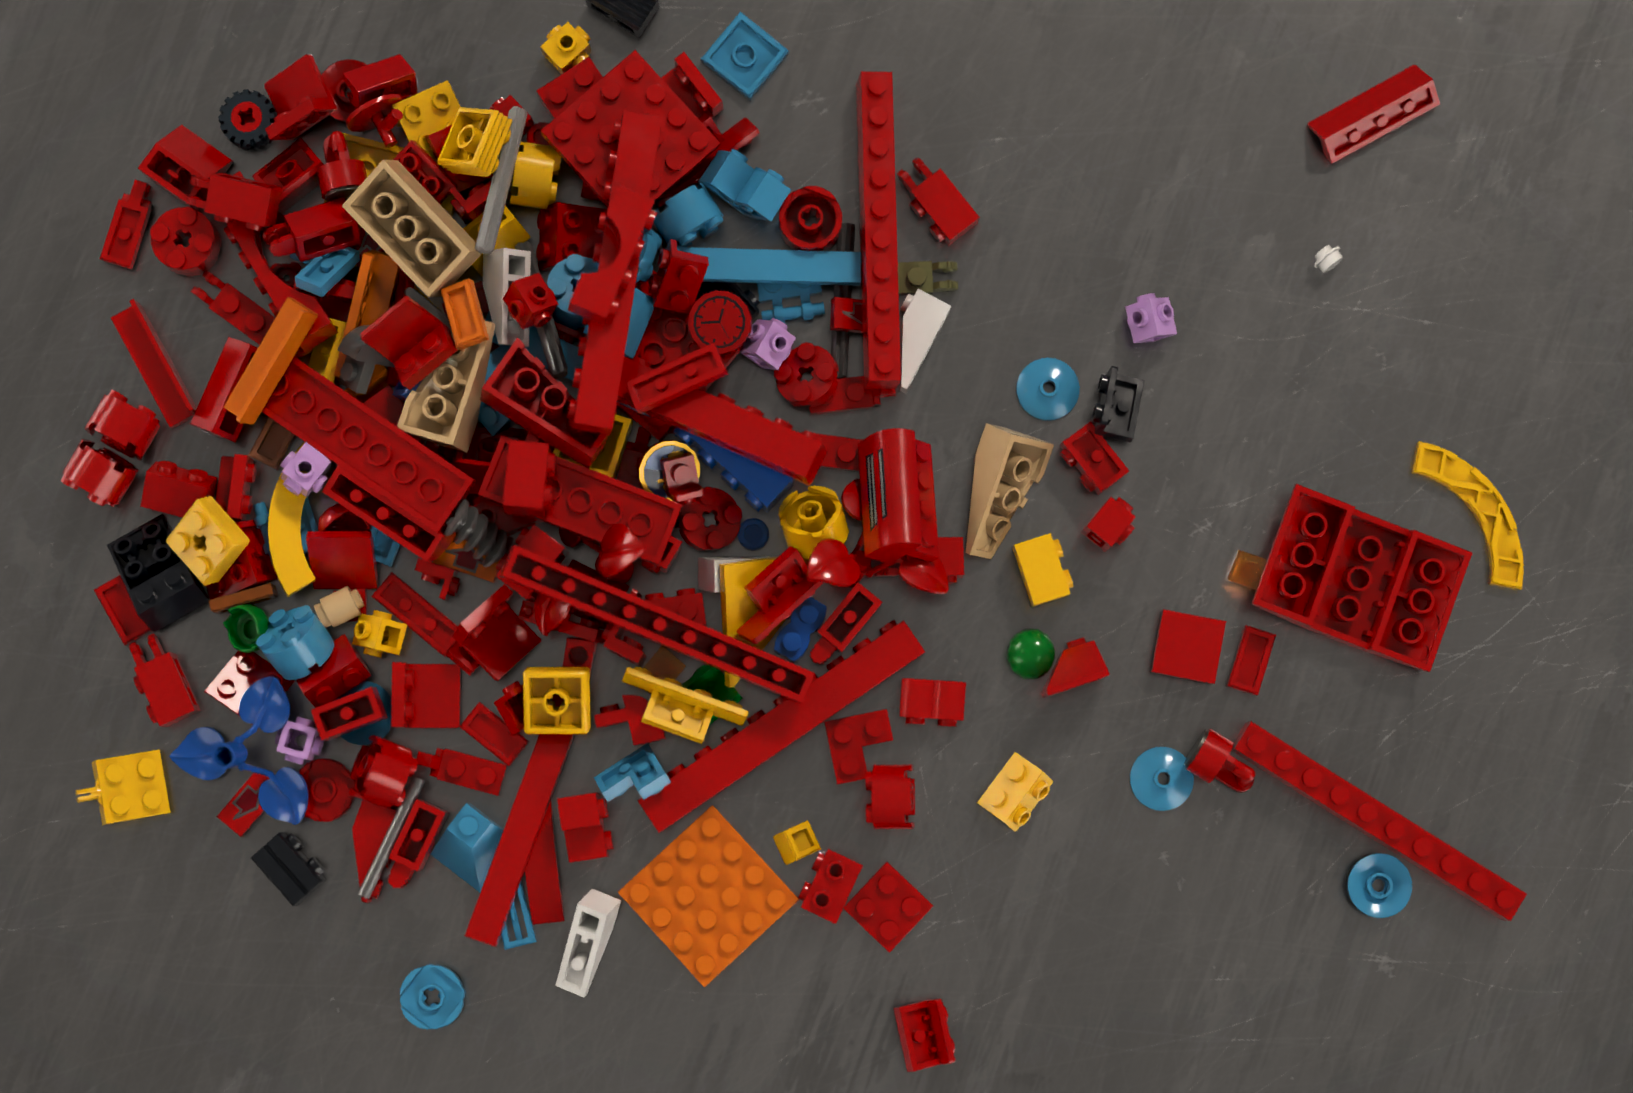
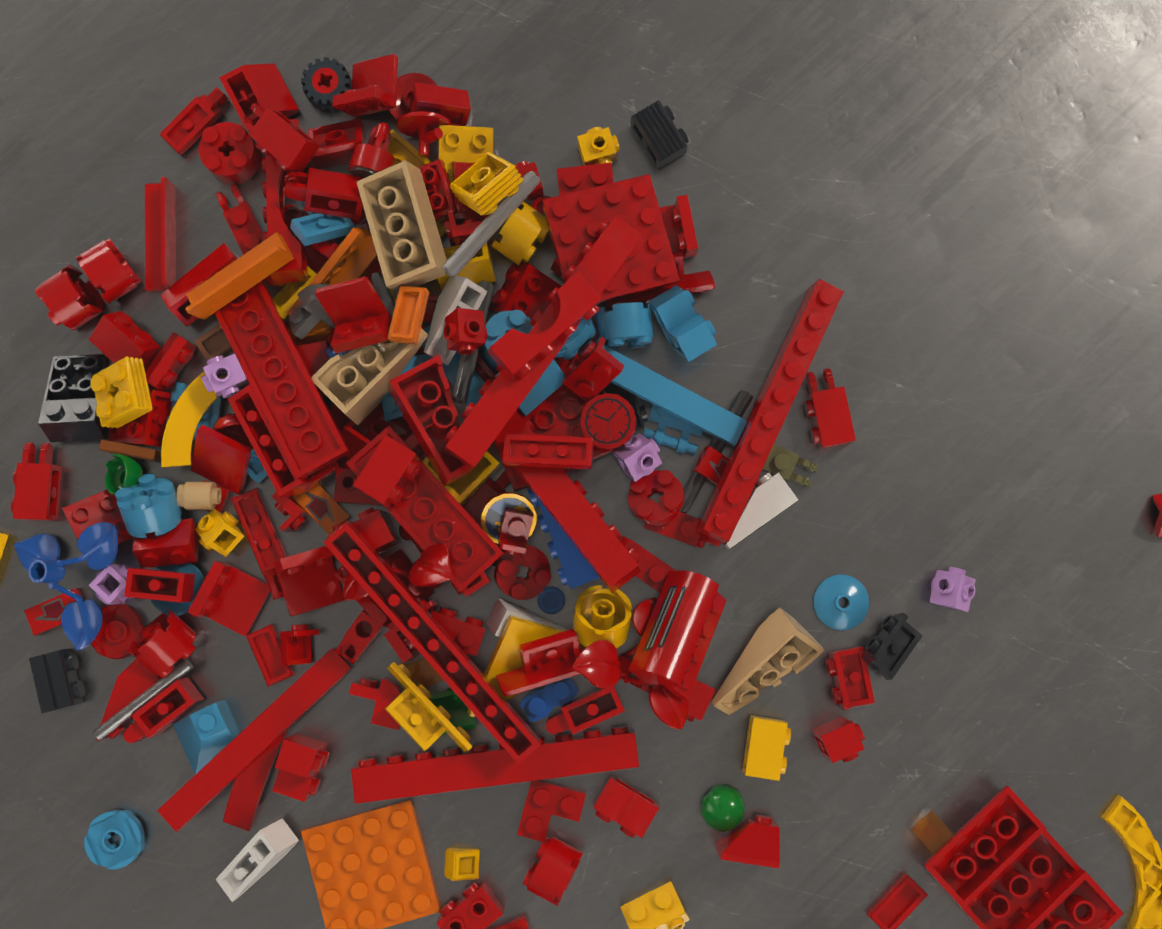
camera: 35 degrees right, 0 degrees up
red tile [94,575,152,646] -> none
red hinge [417,748,507,796] -> none
dark grey piece [444,499,514,568] -> none
dark azure tile [501,879,537,950] -> none
yellow brick [523,667,591,734] -> none
dark azure plate [594,743,671,801] -> none
dark azure tile [701,11,789,100] -> none
red brick [779,186,842,251] -> none
red tile [1151,609,1226,684] -> none
white plate [1314,245,1344,273] -> none

